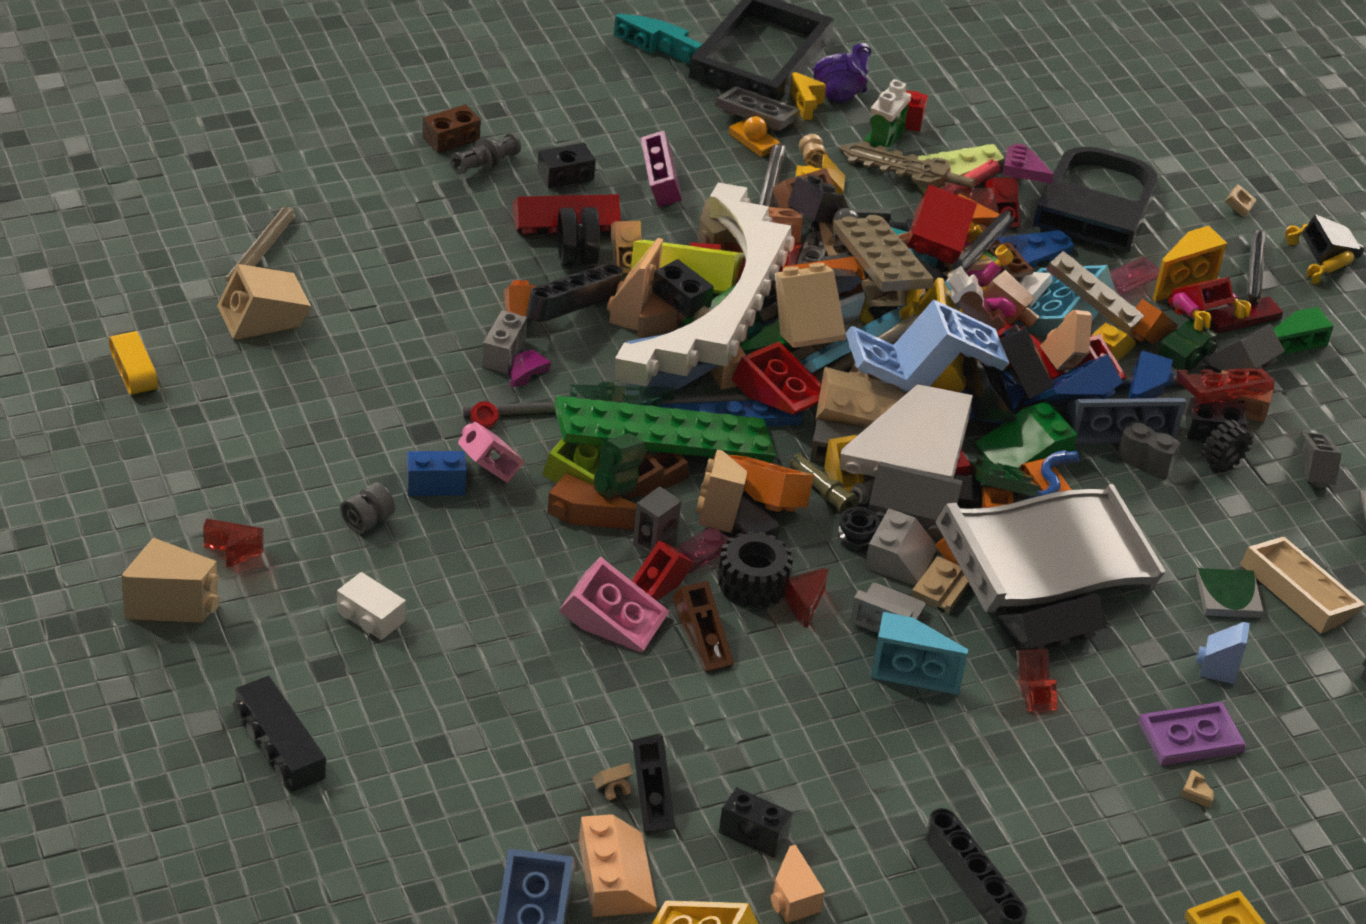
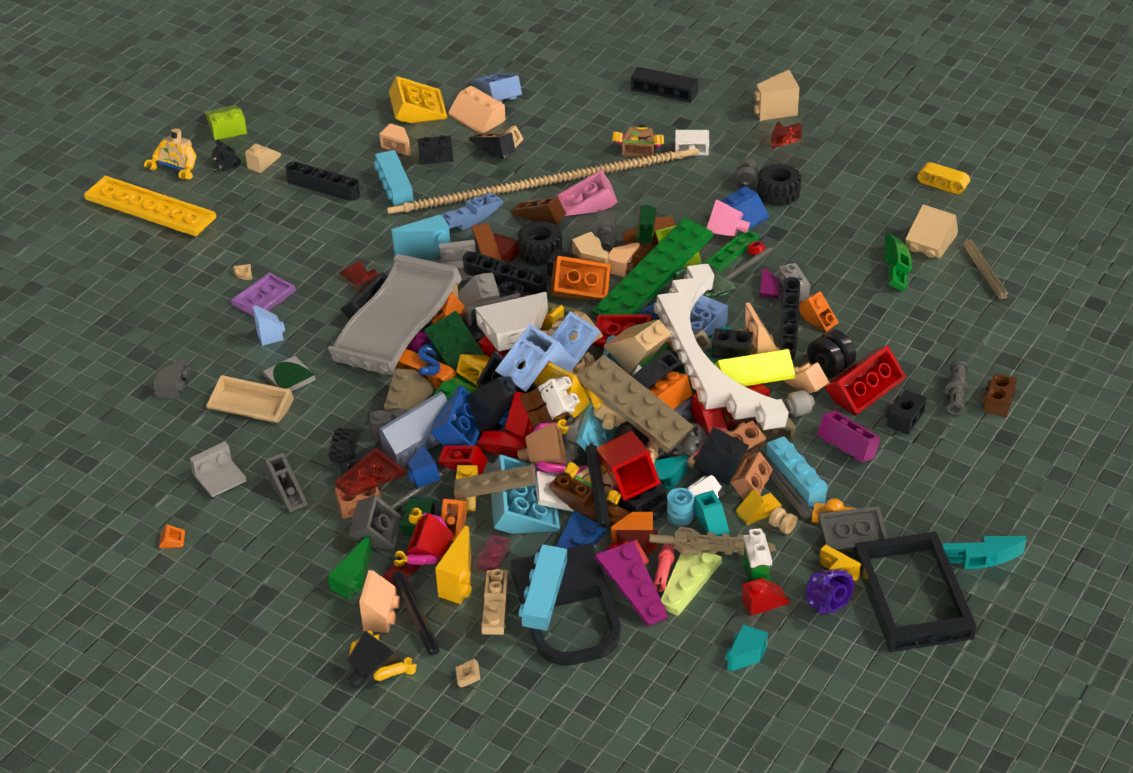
camera: 150 degrees right, 0 degrees up
red slope [631,541,694,601] -> none
light nougat slope [1040,310,1092,371] -> none
none -> light nougat slope [359,570,400,633]
none -> medium azure brick [373,150,414,206]
none -> dark tan slope [384,368,435,412]
none -> tan hose [387,148,699,214]
none -> medium blue slope [441,193,503,231]
none -> yellow torso [456,354,490,386]
none -> black beam [463,251,547,294]
none -> dark orange slope [471,223,505,274]
none -> tan slope [482,569,508,635]
none -> medium azure brick [519,544,567,631]
none -> light nougat slope [608,242,640,278]
none -> medium nougat torso [612,125,664,157]
none -> medium azure wheel [667,488,694,527]
none -> teal slope [694,490,730,536]
none -> green tile [703,230,760,275]
none -> teal slope [725,625,768,671]
none -> black tyre [757,163,801,206]
none -> medium azure brick [766,436,828,509]
none -> light grey head [784,390,814,417]
none -> green slope [884,232,912,291]

